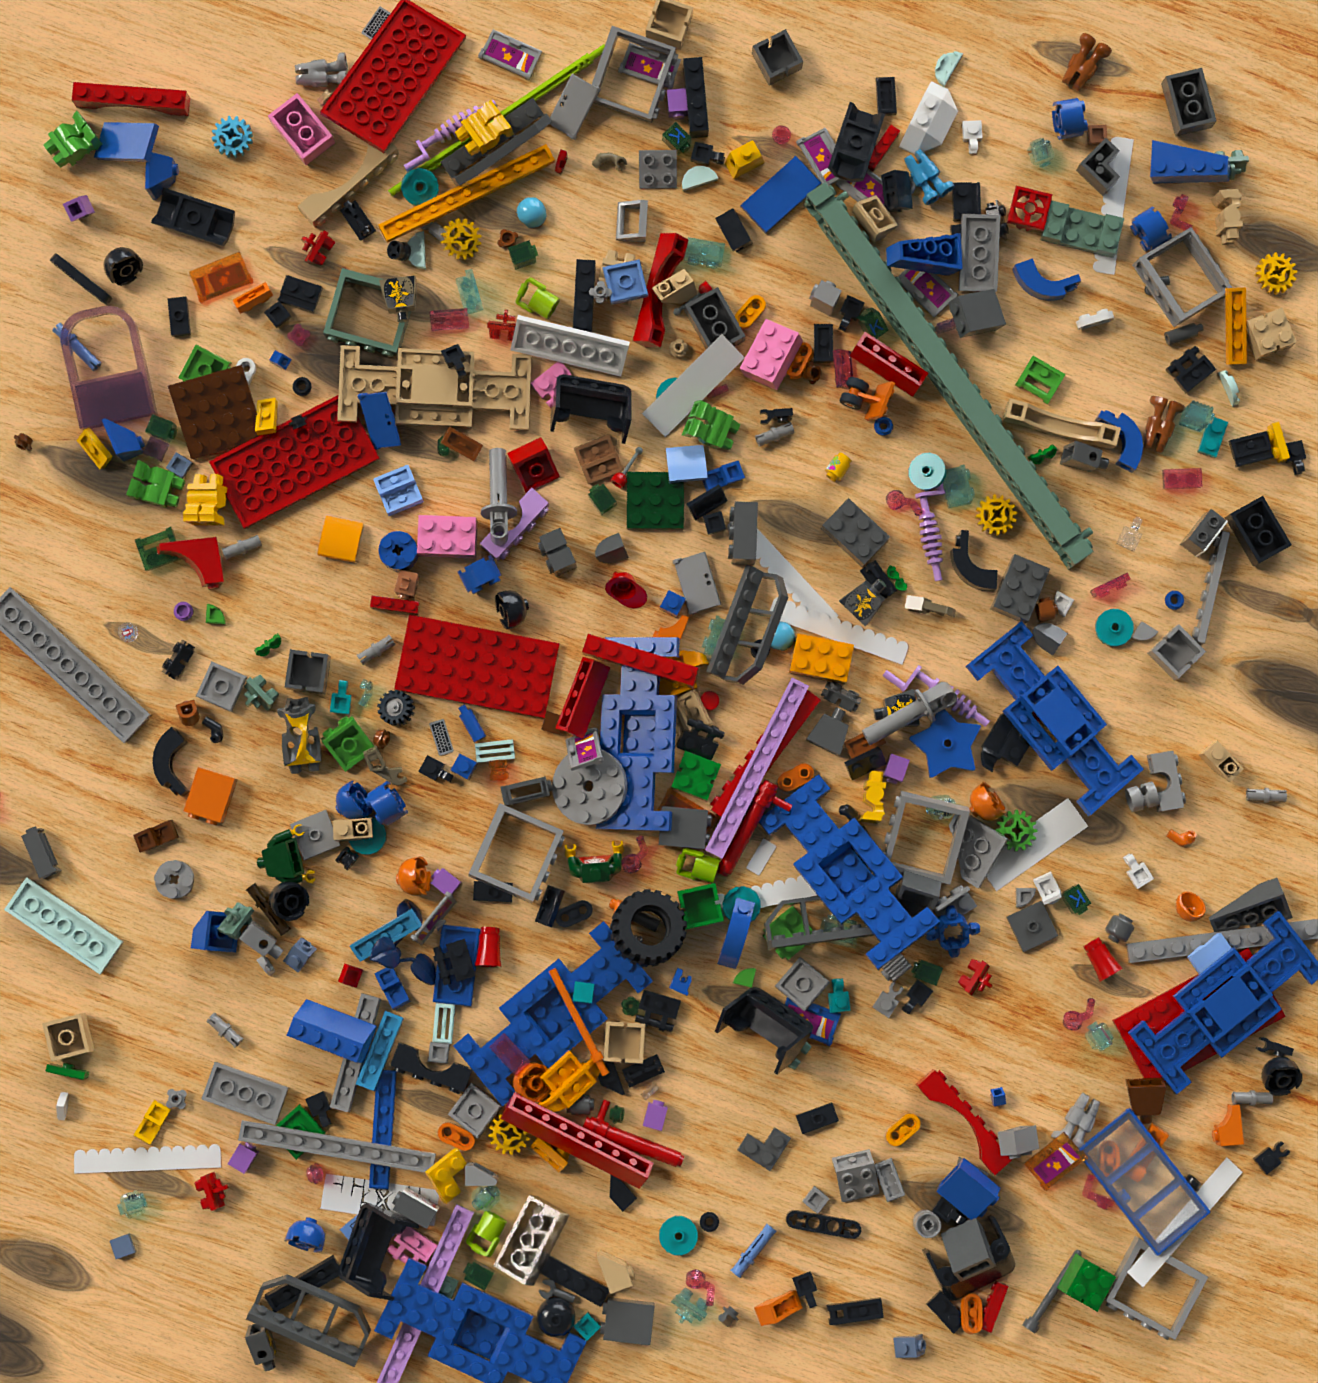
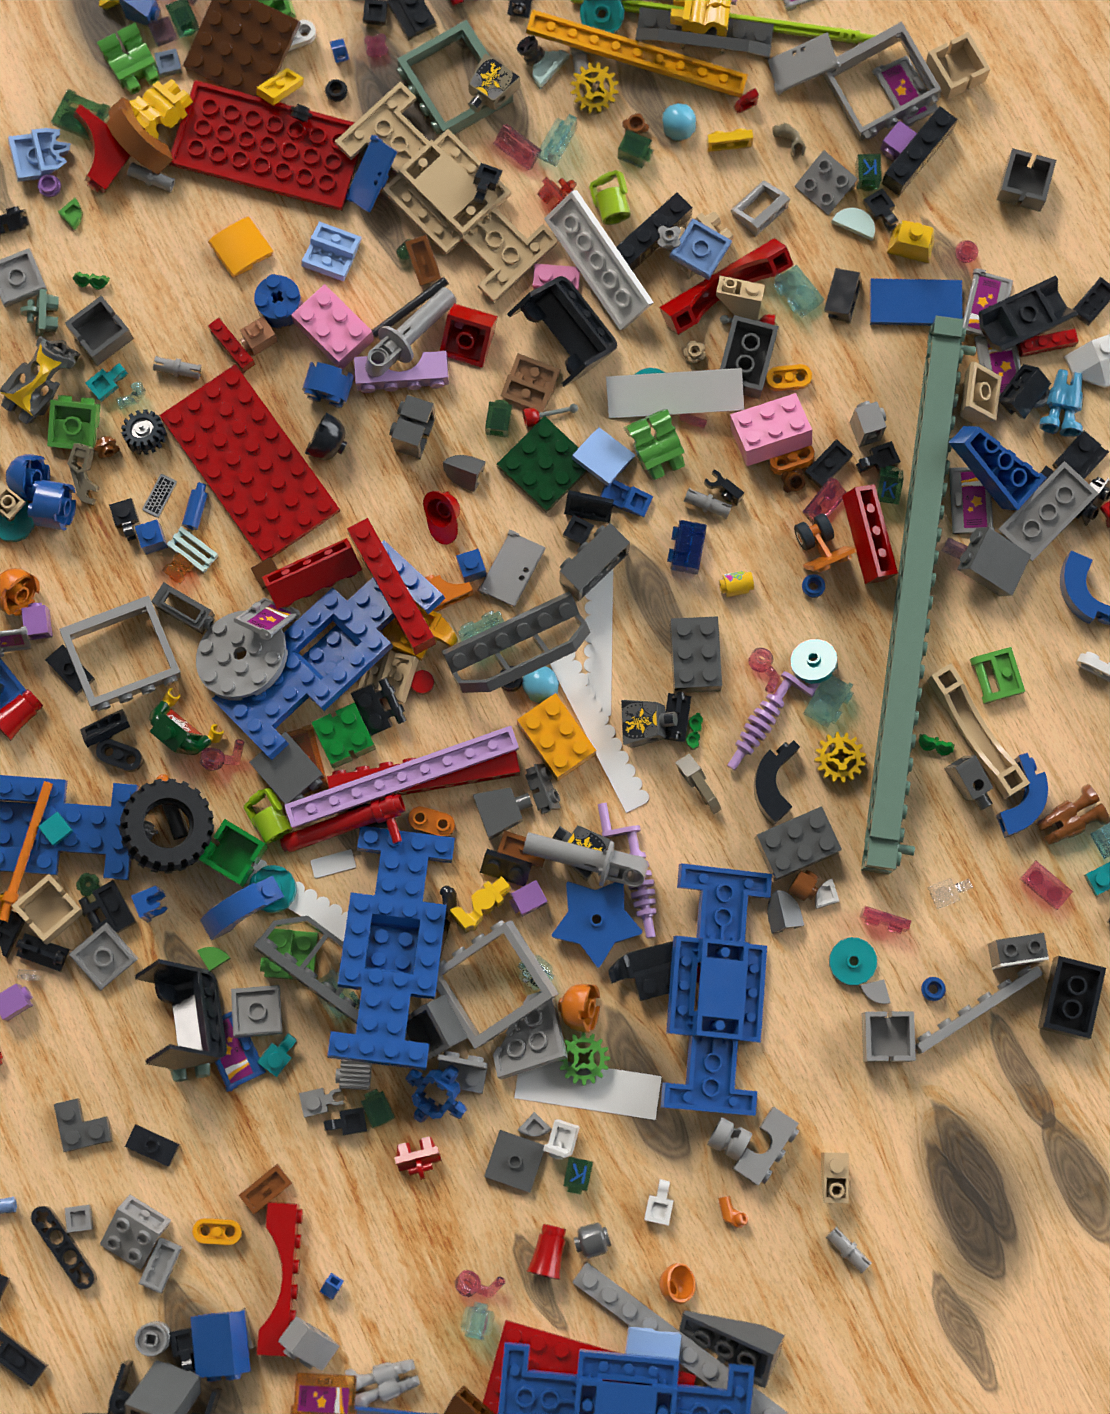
camera: 50 degrees right, 5 degrees down
none -> light blue plate [8,128,71,182]
none -> light grey plate [69,922,138,990]
none -> dark orange arch [107,97,173,175]
none -> dark orange plate [238,1164,293,1215]
none -> black bar [372,277,449,338]
none -> clear blue brick [667,520,707,574]
none -> yellow plate [706,128,754,152]

